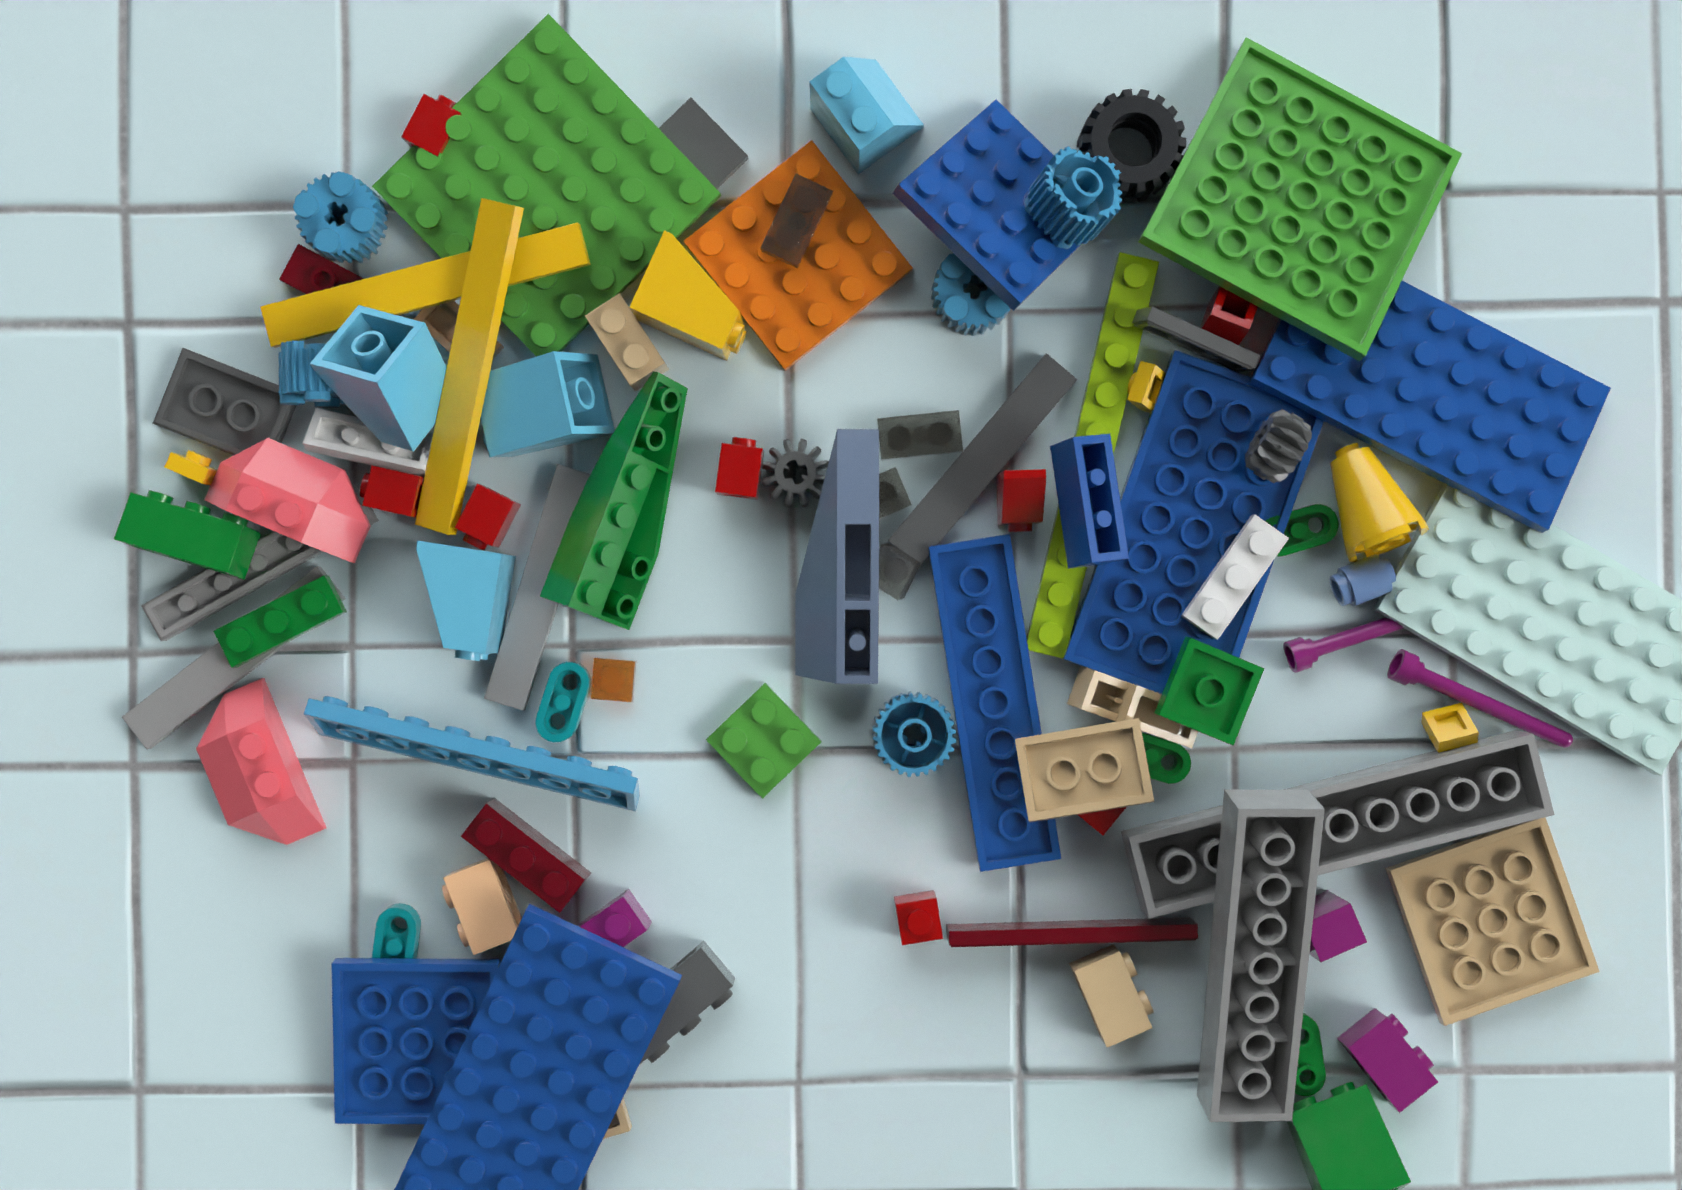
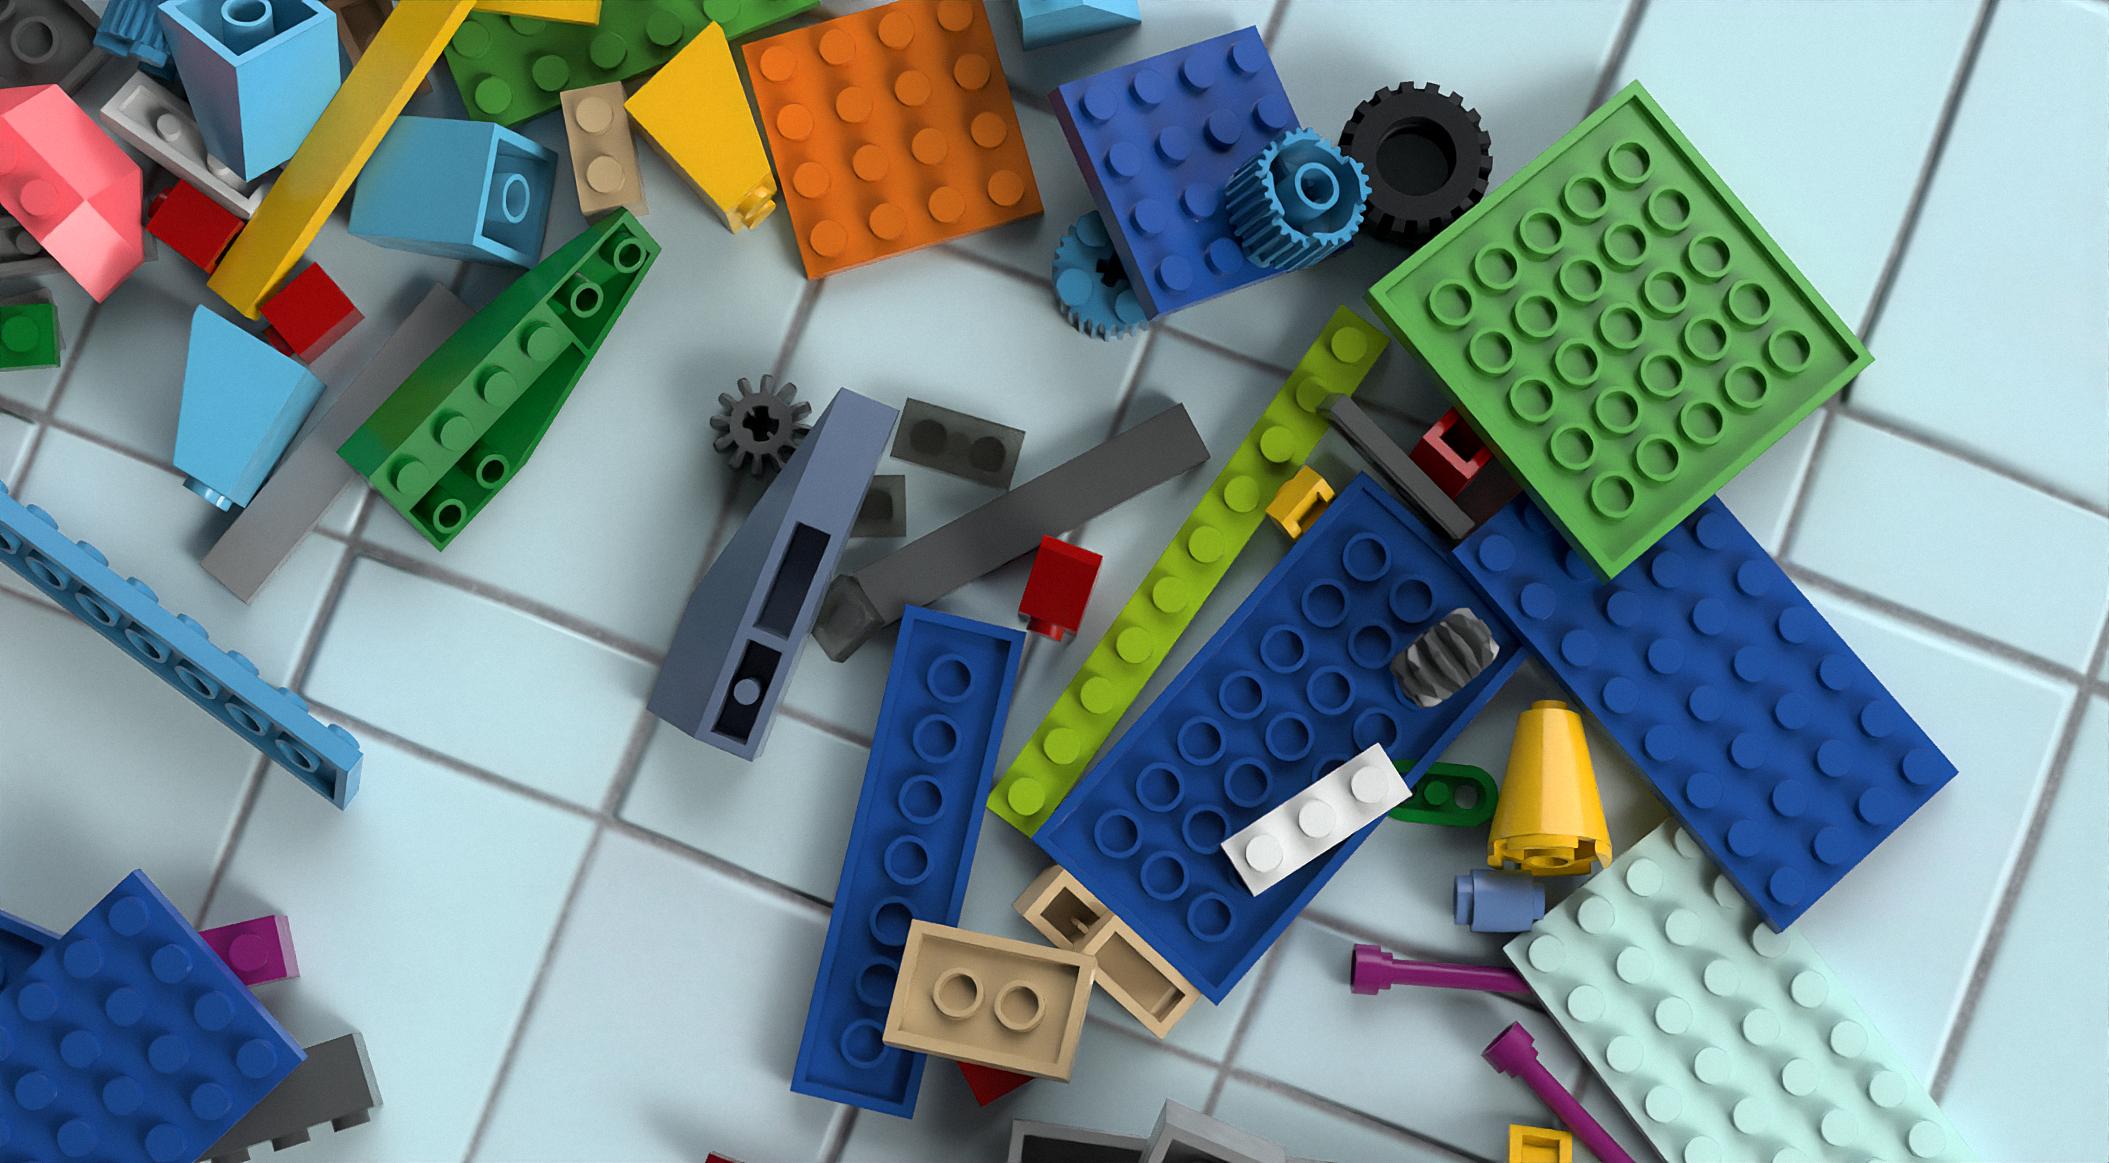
camera: 25 degrees right, 5 degrees down
light nougat brick [442,858,522,955] -> none
dark red brick [461,798,591,913] -> none
teal plate [535,662,591,742] -> none
clear orange plate [591,658,637,702] -> none
bright green plate [706,682,822,799] -> none
red brick [715,437,764,500] -> none
clear smoke plate [760,174,833,268] -> none
dark azure brick [872,691,956,777] -> none
red brick [894,890,943,945] -> none
blue brick [1050,434,1129,569] -> none
green plate [1142,733,1191,784] -> none
green plate [1154,637,1264,746] -> none

